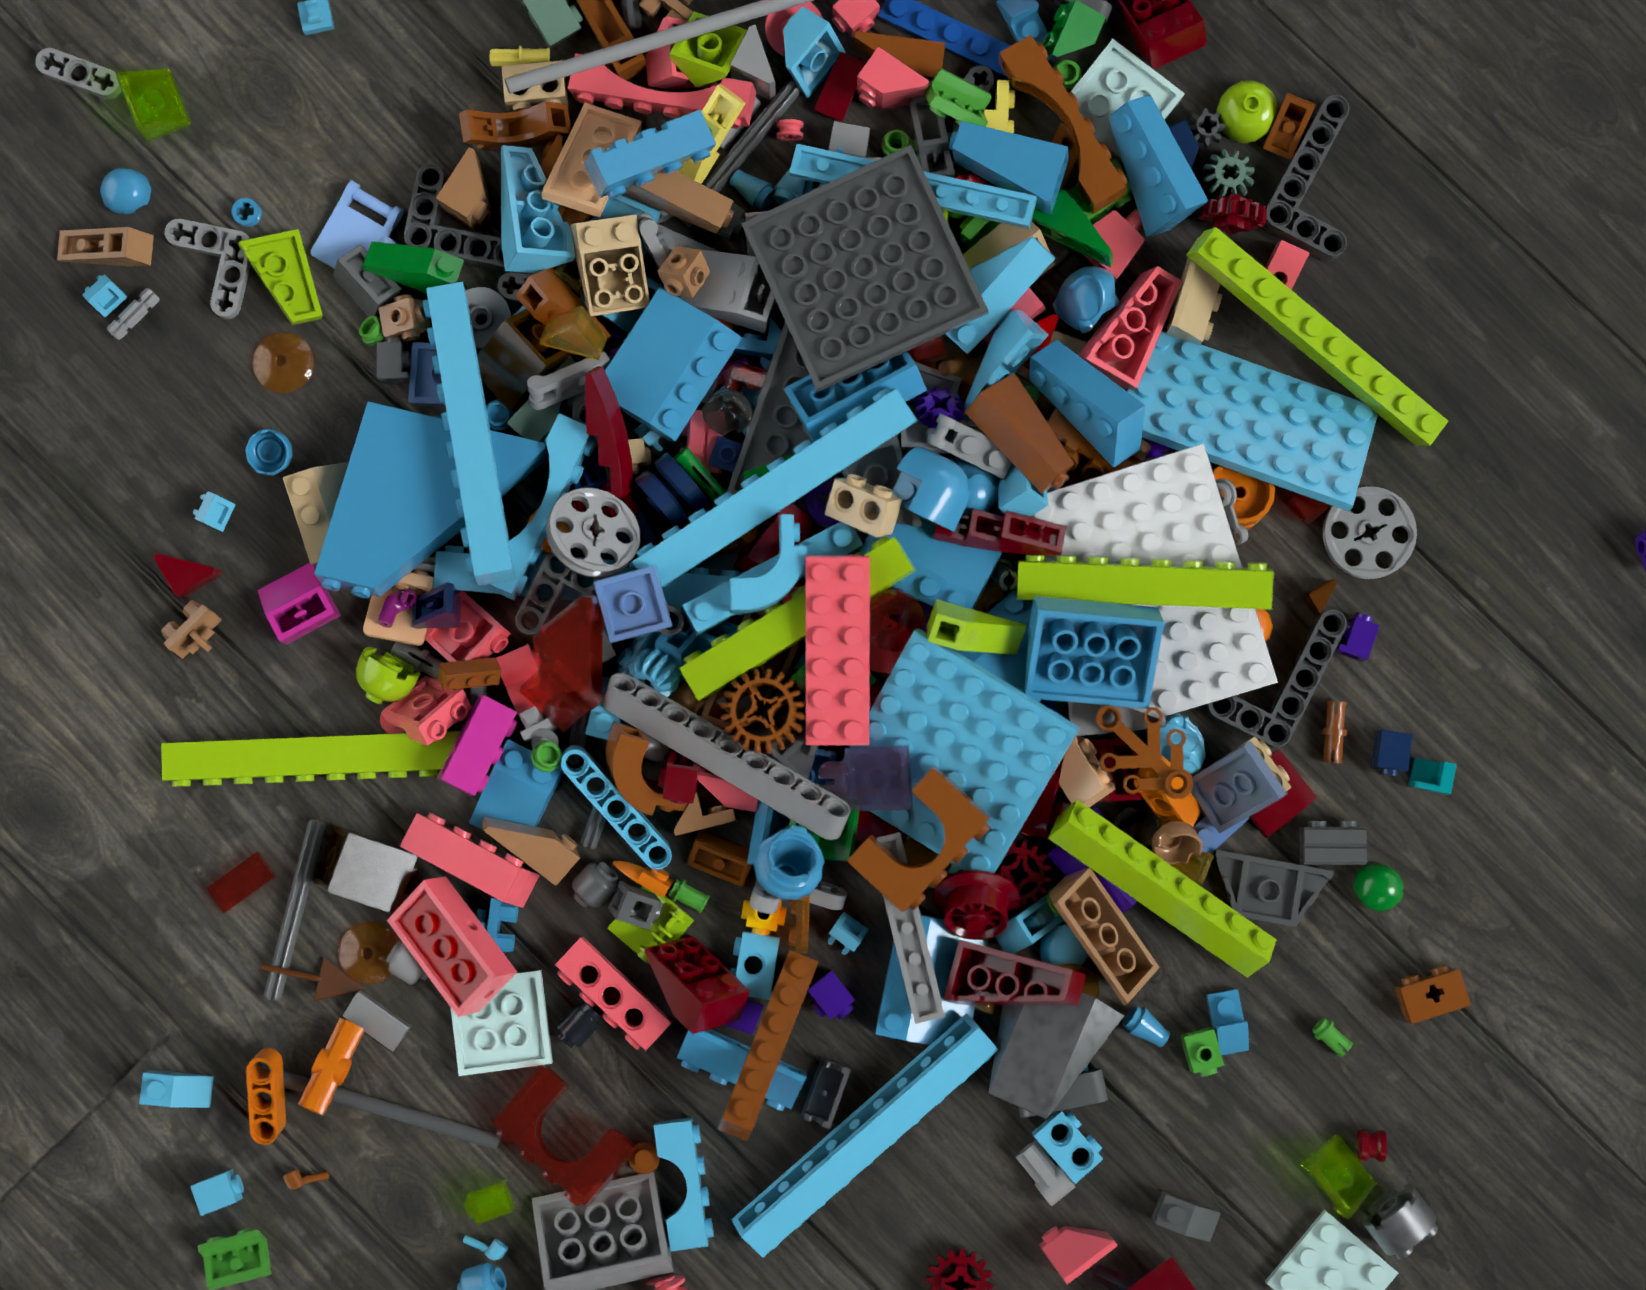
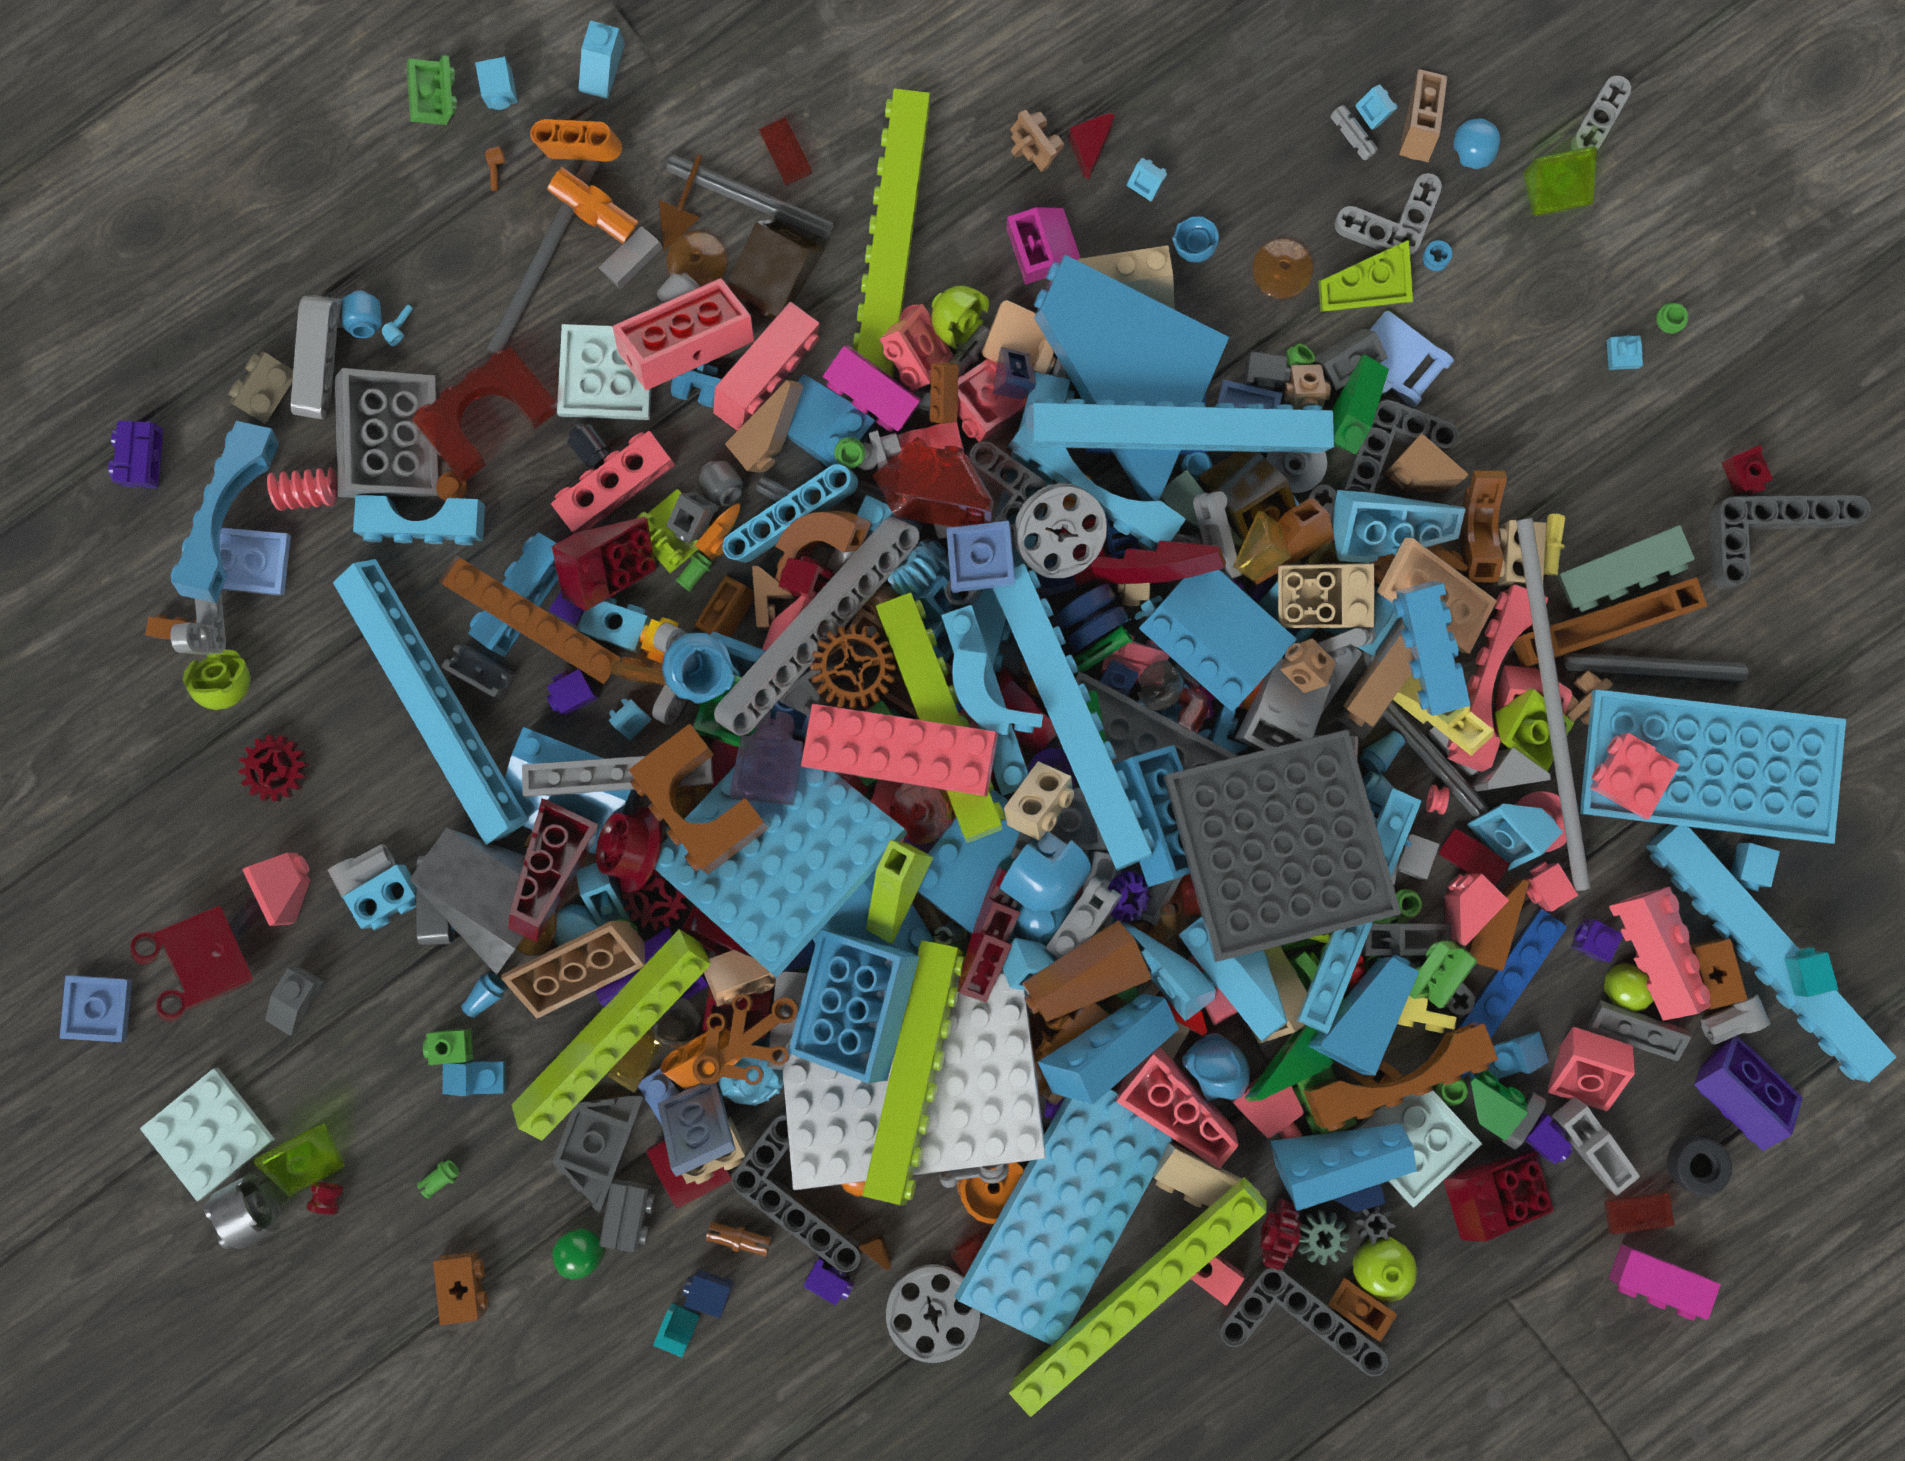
camera: 100 degrees right, 0 degrees up
magenta arm [377,589,417,628] -> none
clear neon green brick [464,1179,515,1225] -> none
medium nougat hair [1151,820,1203,865] -> none

